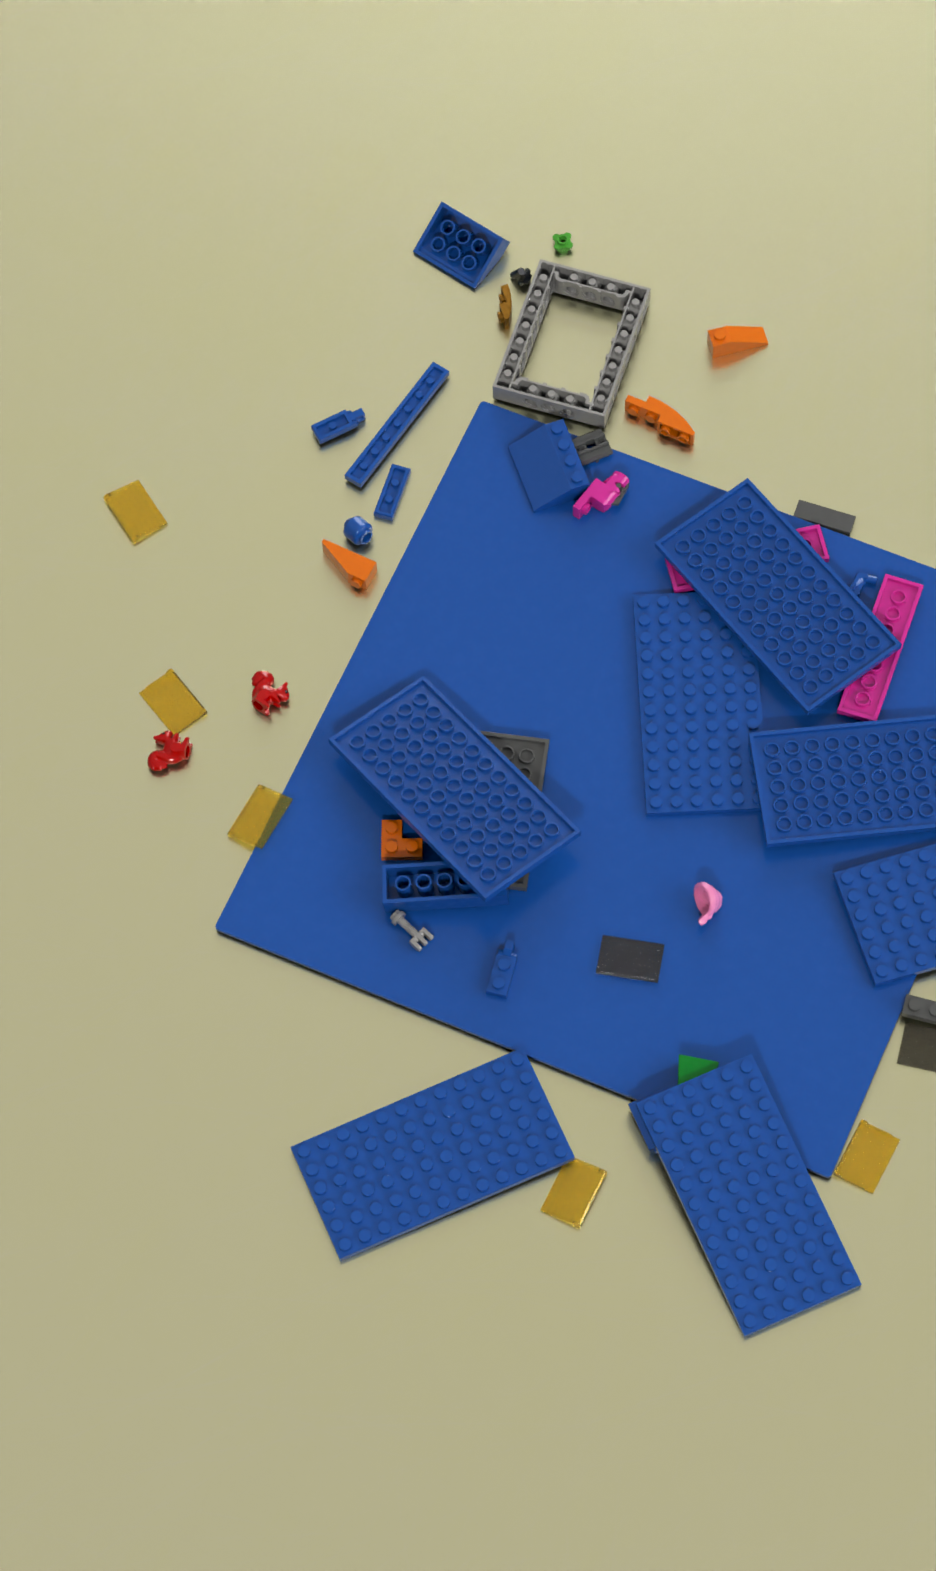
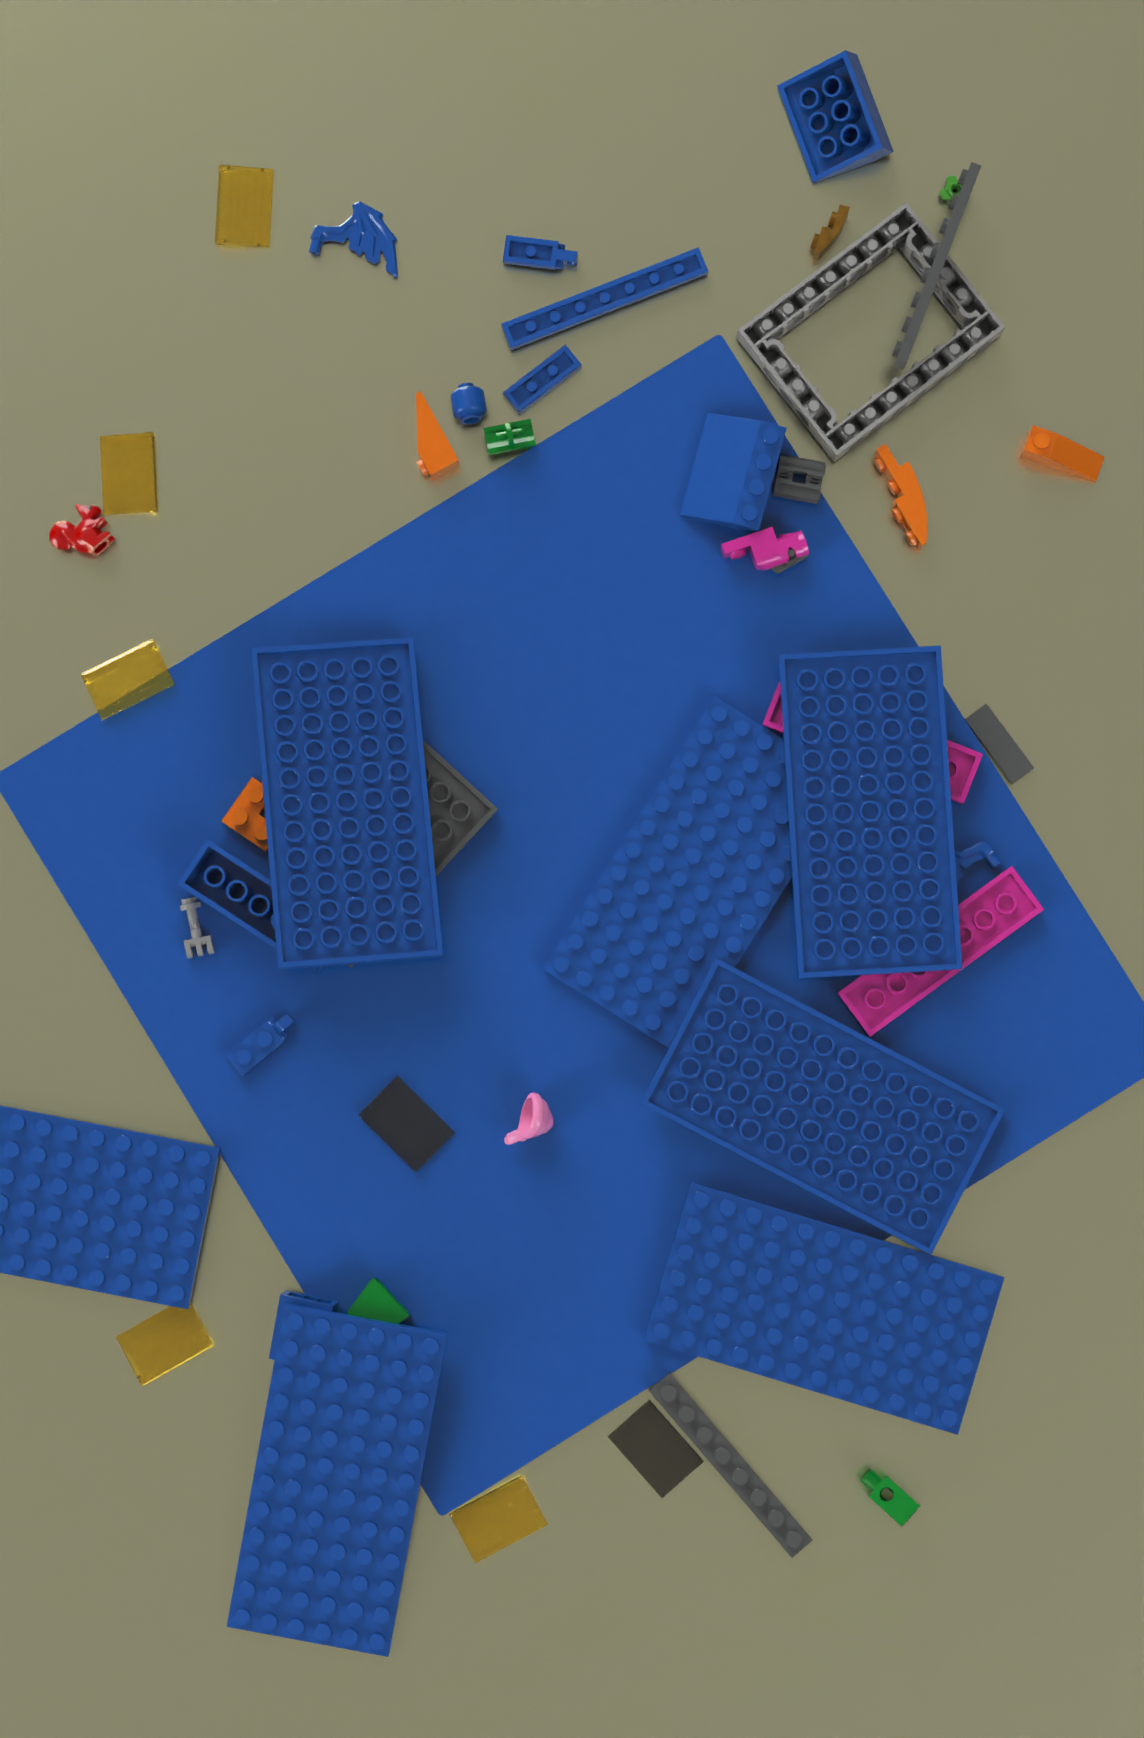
camera: 30 degrees right, 20 degrees up
red animal [251,670,289,716] -> none
black plate [510,268,532,286] -> none
none -> blue animal [309,201,398,278]
none -> green hips [483,419,536,455]
none -> dark grey plate [892,162,981,370]

